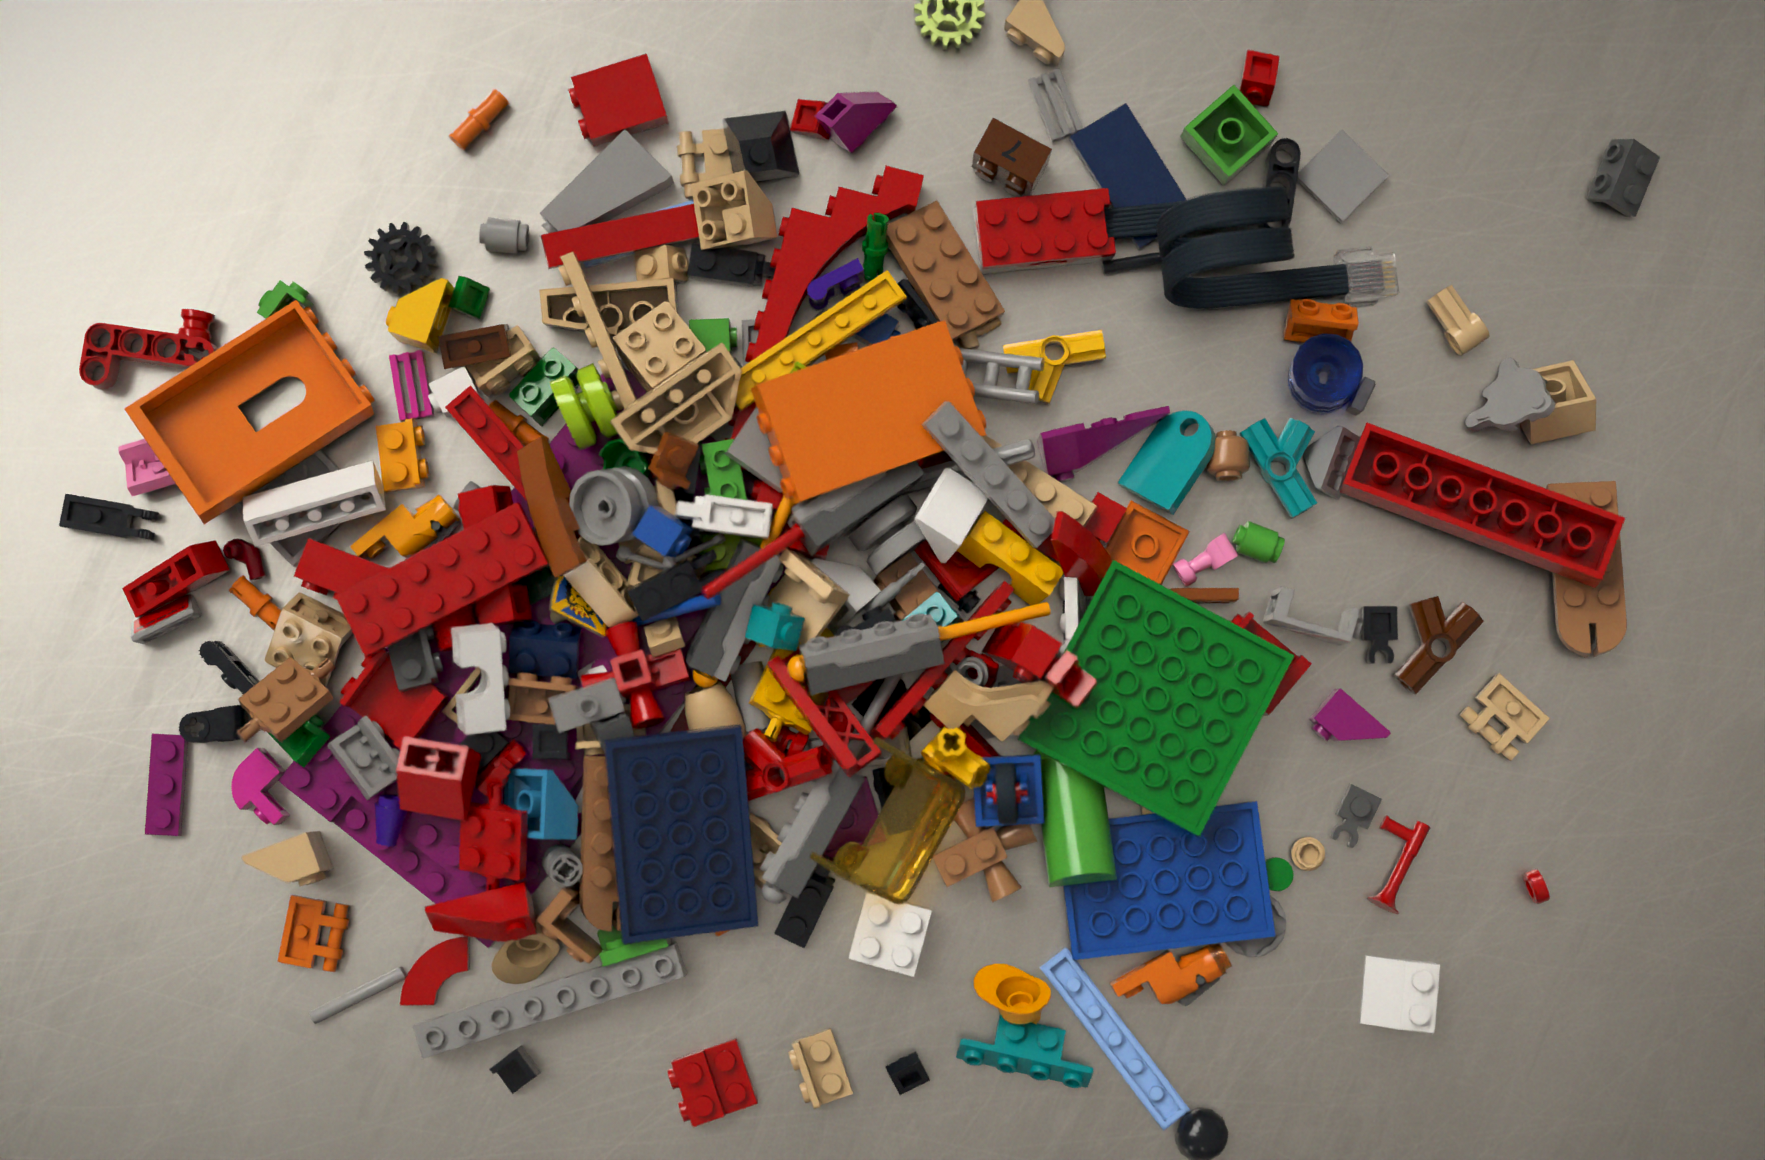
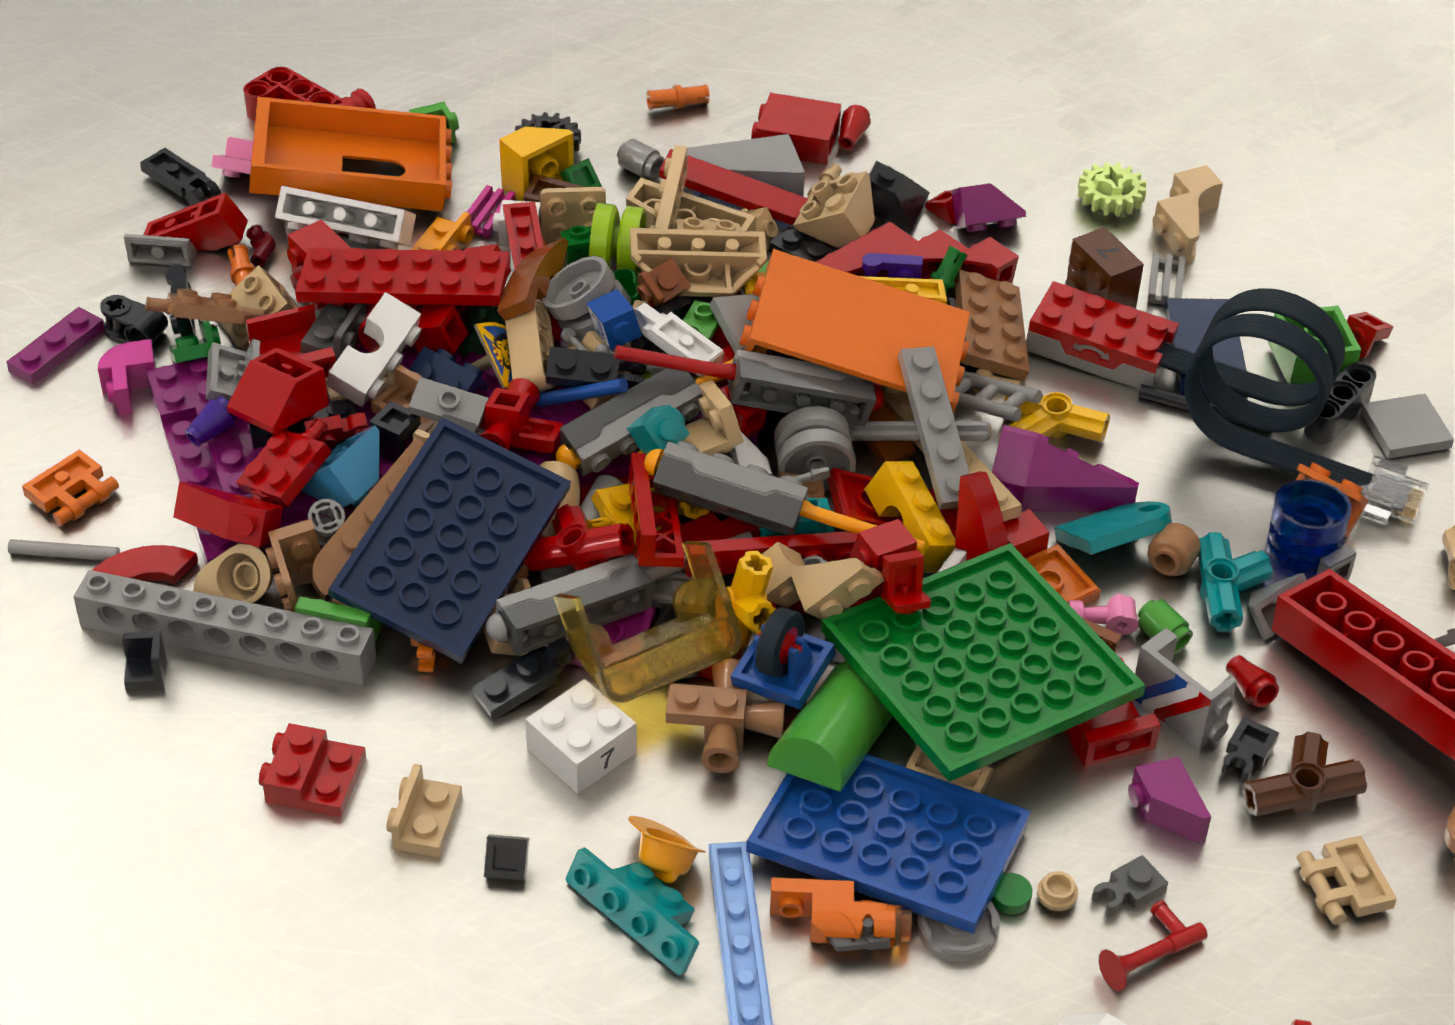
camera: 30 degrees right, 40 degrees down
tan slope [242,831,333,886] -> none
tan plate [644,616,685,657] -> none
white slope [914,468,988,563] -> none
none -> red cone [837,105,871,150]
none -> red cone [1226,655,1279,707]

